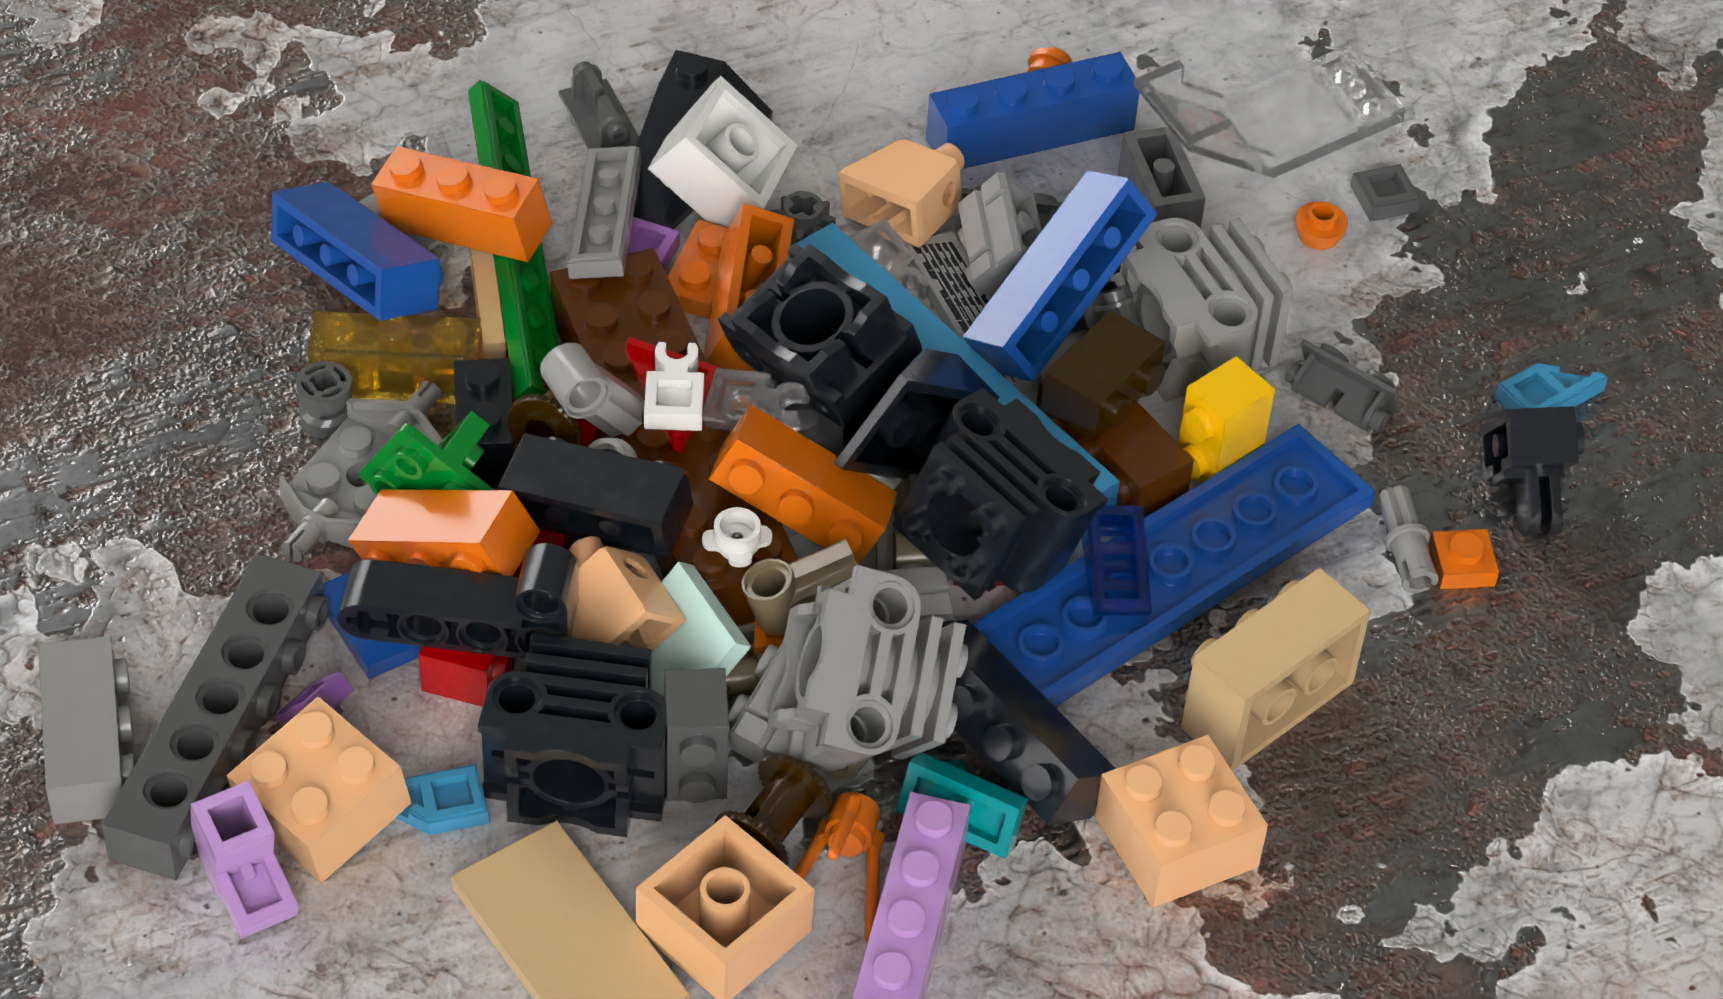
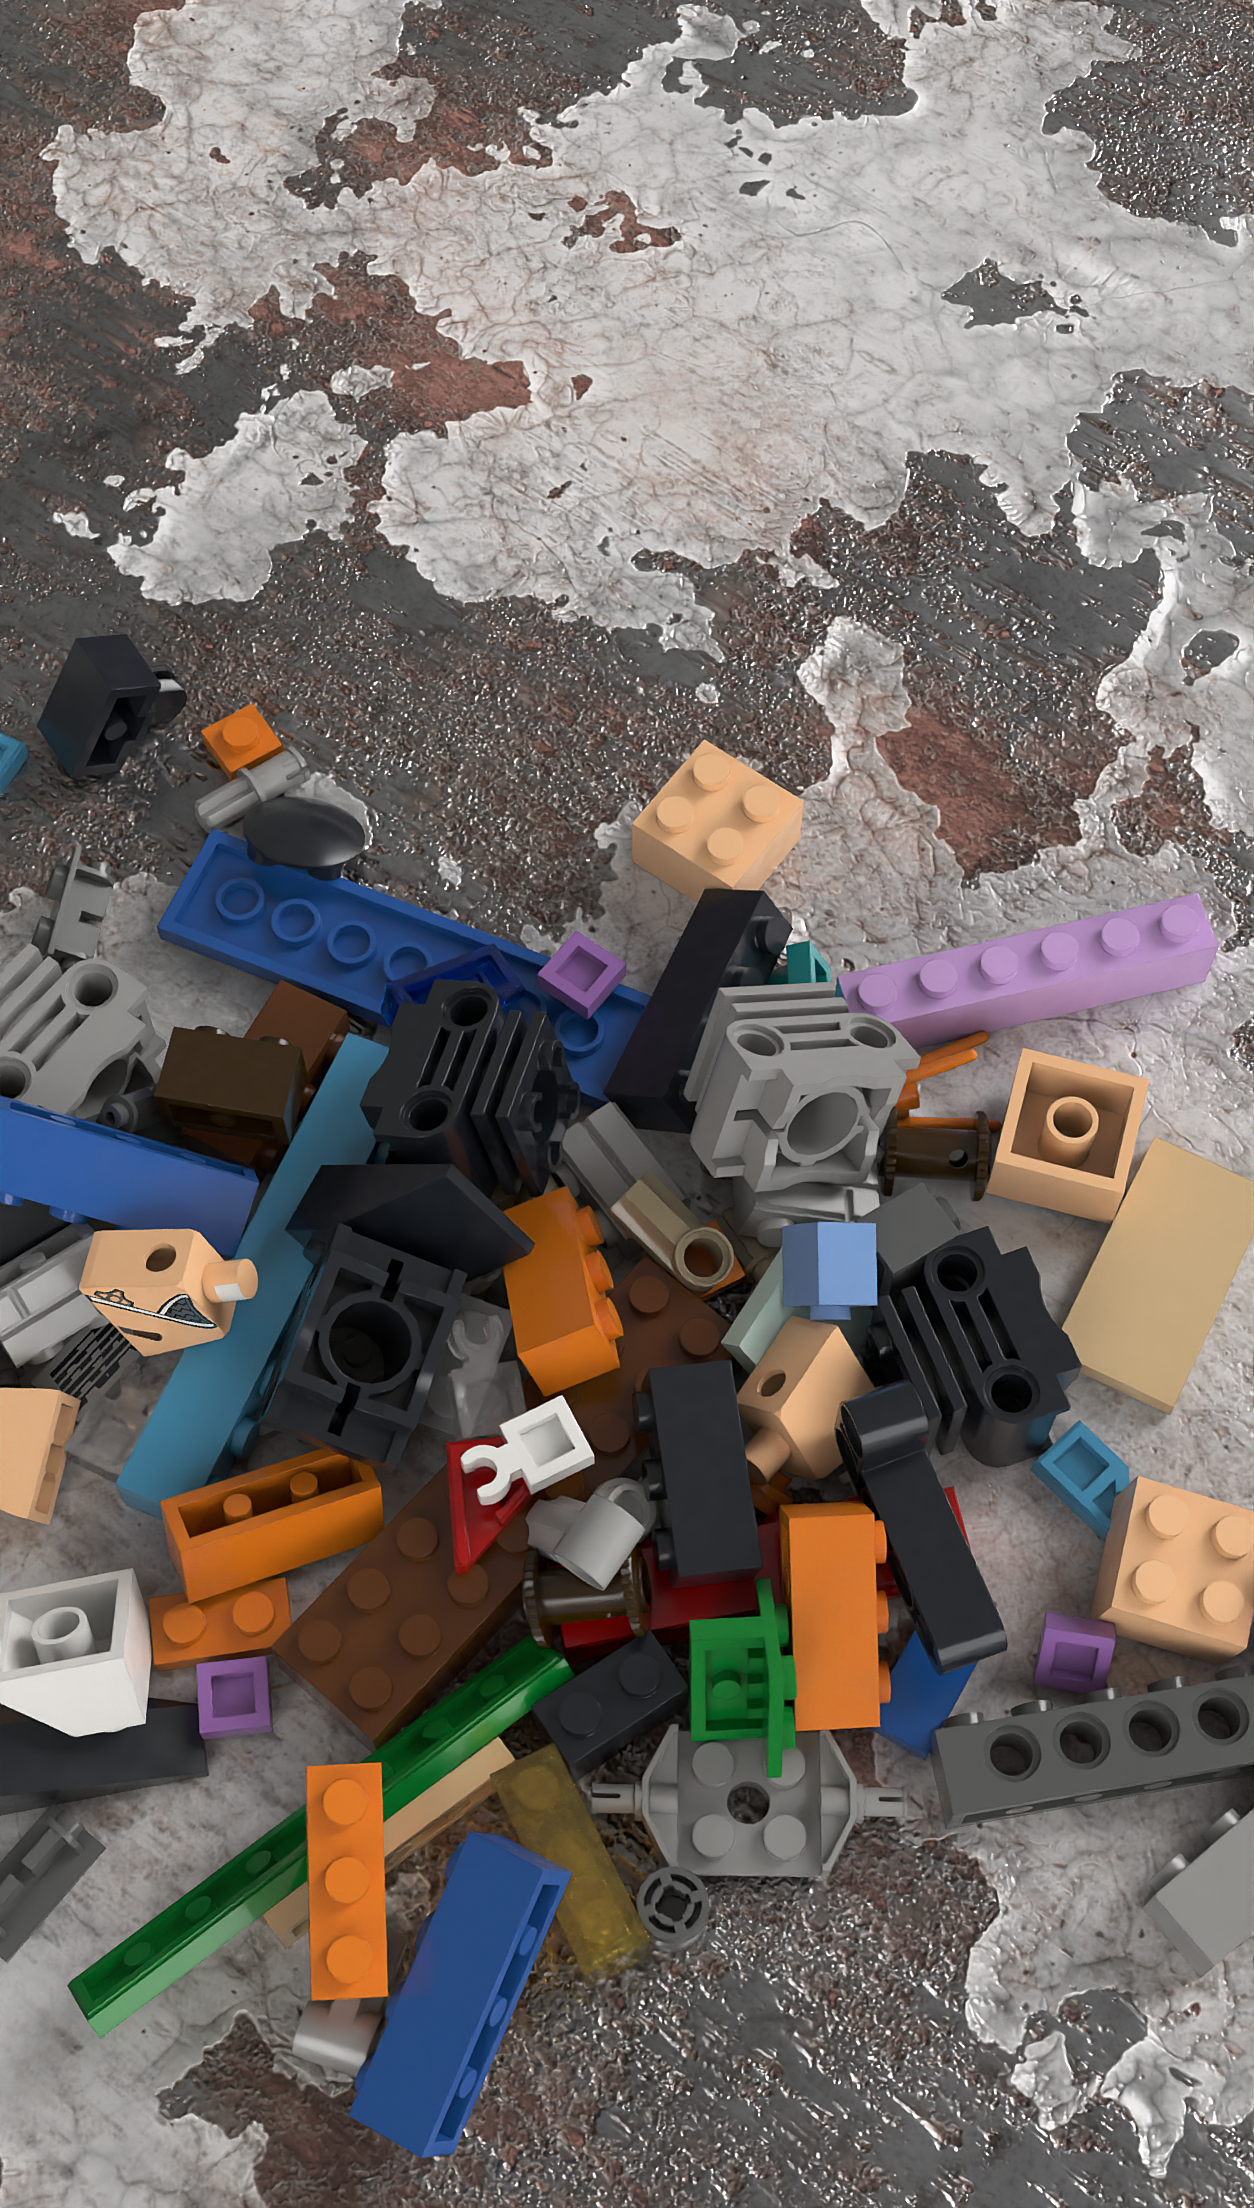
camera: 115 degrees left, 15 degrees up
light grey tile [567,146,642,279] -> none
white plate [702,507,772,568] -> none
dark grey gear [770,191,836,246] -> none
yellow brick [1178,356,1275,484] -> none
tan brick [1181,567,1371,771] -> none
none -> light nougat torso [78,1229,258,1357]
none -> black dish [243,797,365,881]
none -> medium lavender plate [537,930,626,1020]
none -> medium blue brick [782,1222,877,1321]

